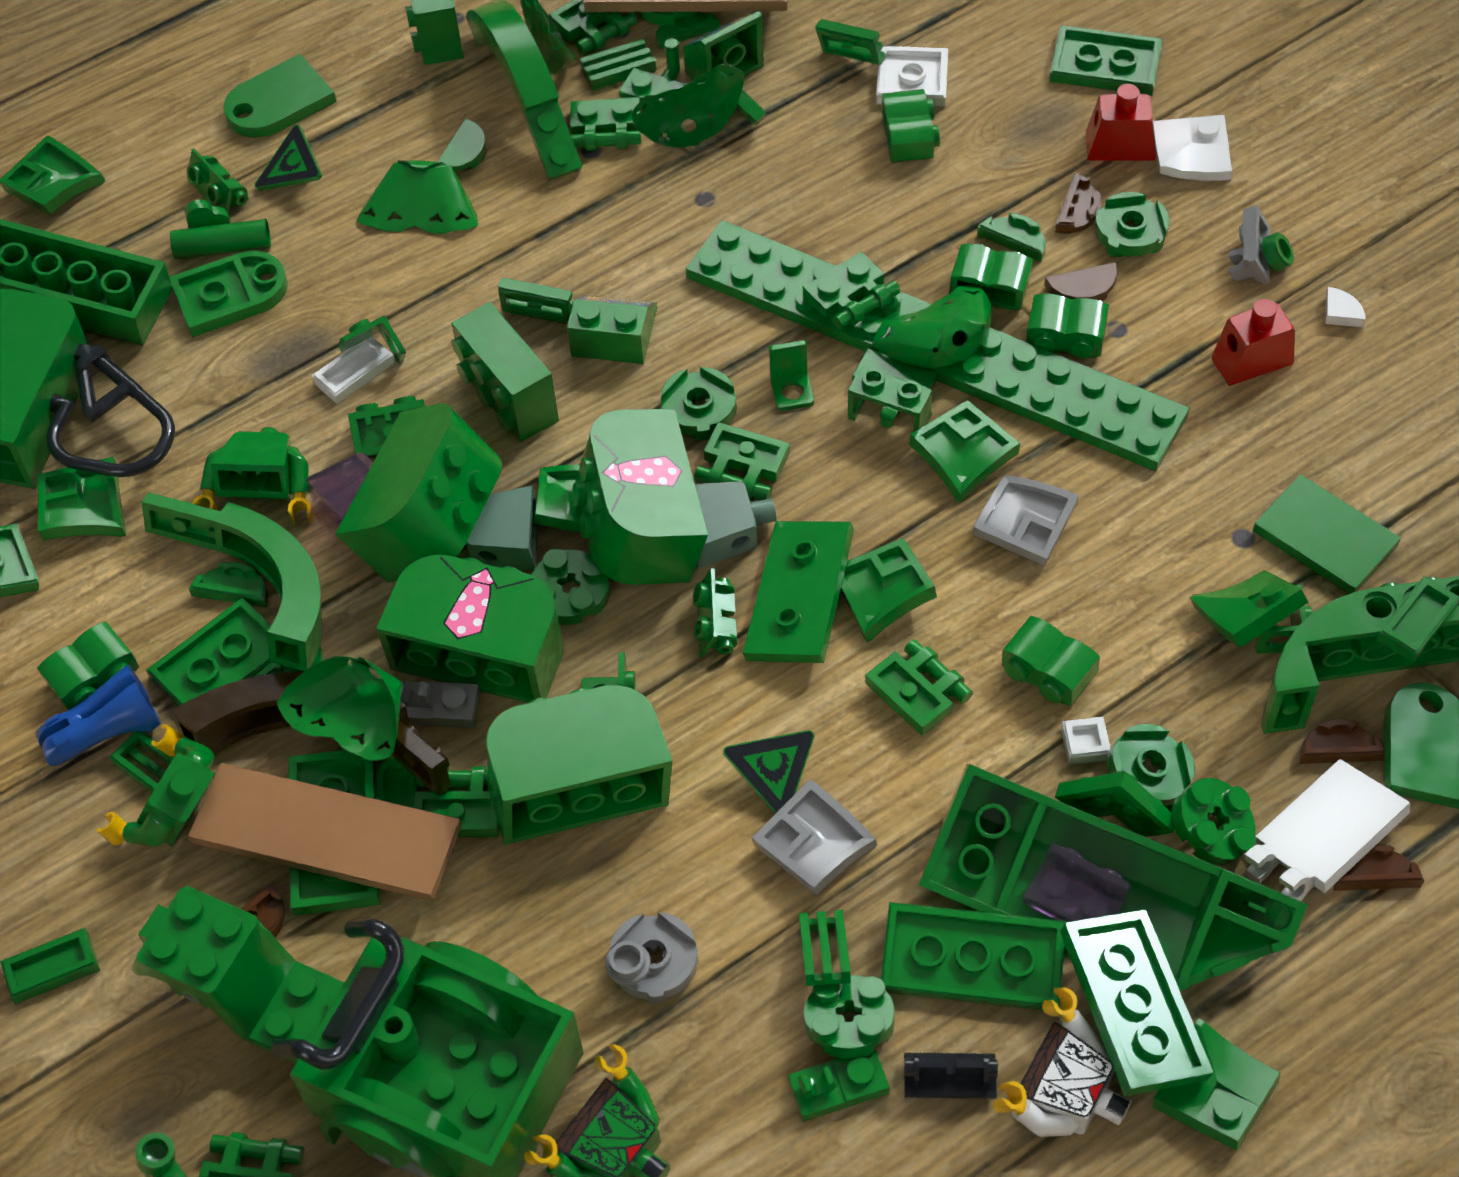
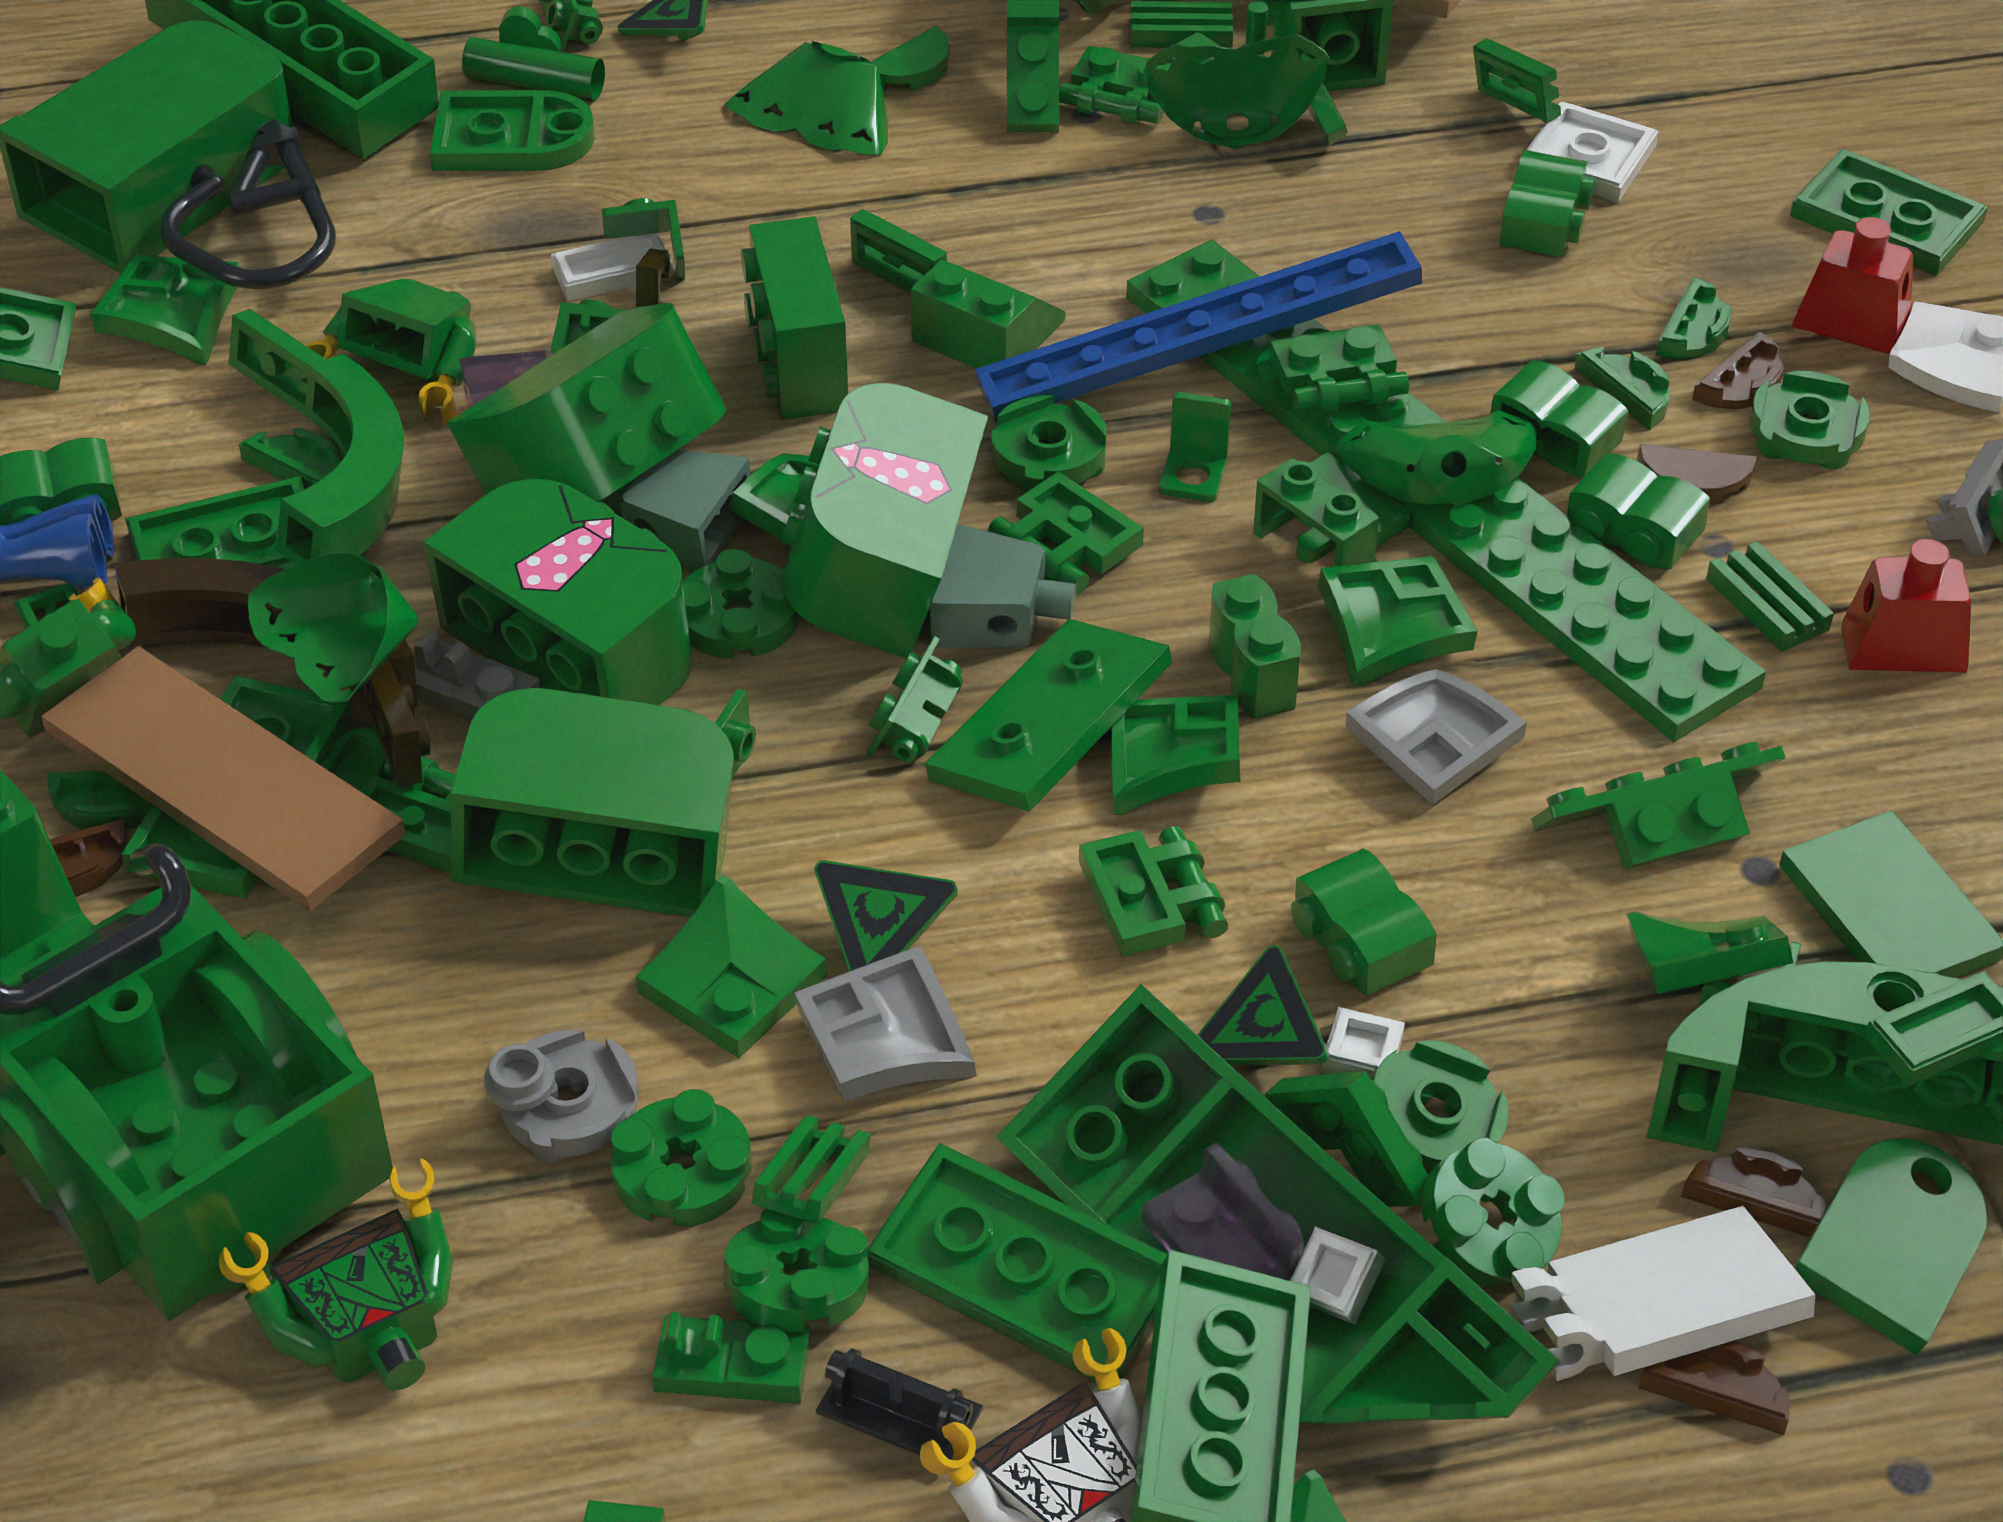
camera: 20 degrees right, 10 degrees down
none -> green tile [47,771,153,830]
none -> green plate [610,1089,752,1226]
none -> dark brown tile [636,248,670,307]
none -> green plate [636,875,827,1058]
none -> blue plate [975,231,1422,423]
none -> black piece [1197,945,1329,1065]
none -> green brick [1209,574,1301,719]
none -> white tile [1290,1227,1386,1325]
none -> green bracket [1531,742,1786,870]
none -> green tile [1656,277,1732,359]
none -> green tile [1706,541,1834,652]

